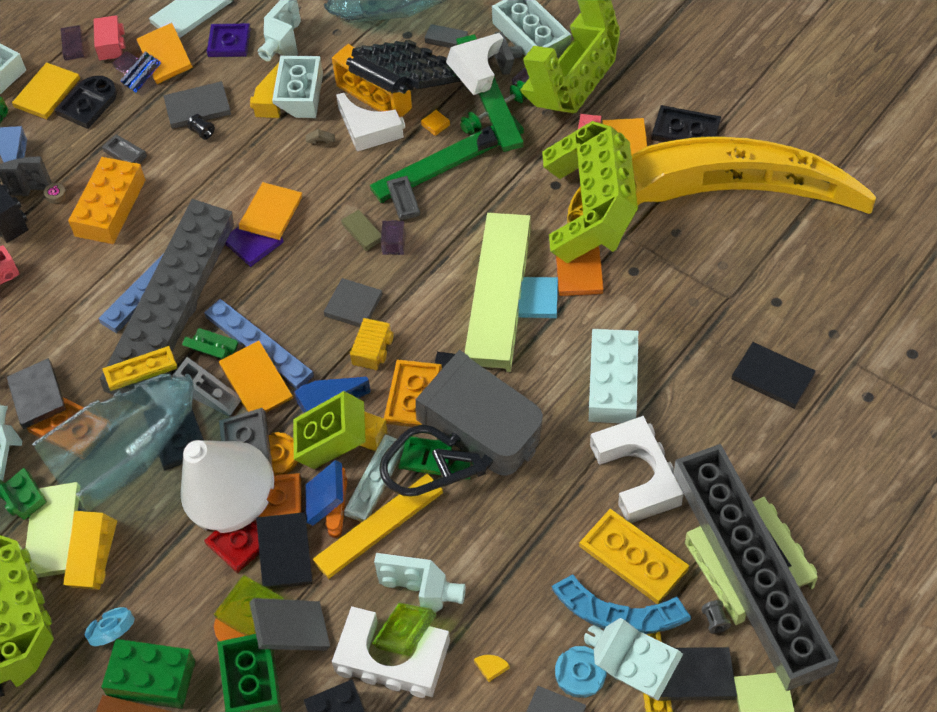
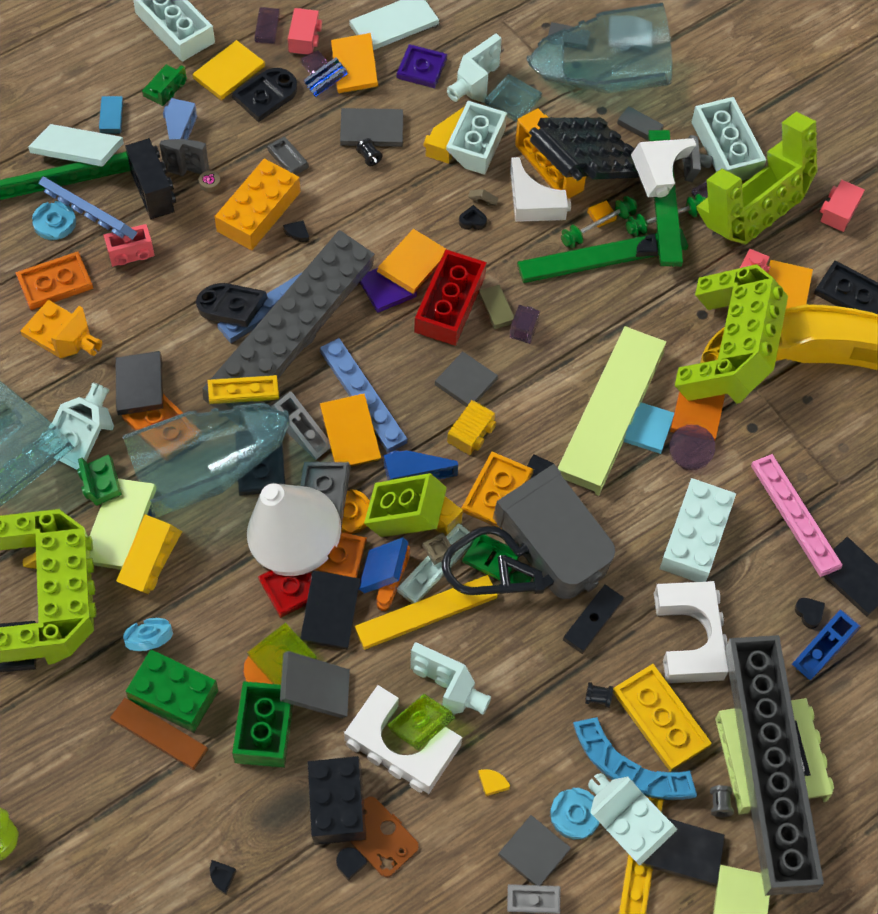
camera: 10 degrees right, 5 degrees up
green bracket [182,328,239,359] -> none
dark grey tile [387,176,420,221] -> none
none -> black tile [196,283,268,327]
none -> black tile [283,220,309,242]
none -> red brick [414,249,487,346]
none -> dark tan tile [422,533,455,565]
none -> black tile [459,205,487,230]
none -> clear light blue tile [485,74,542,122]
none -> green axle [561,196,637,249]
none -> black tile [563,584,625,654]
none -> black bush [585,682,613,708]
none -> clear purple tile [669,425,715,470]
none -> bright pink tile [751,454,842,577]
none -> blue slope [792,609,862,681]
none -> black tile [795,597,825,628]
none -> coral brick [820,179,865,232]

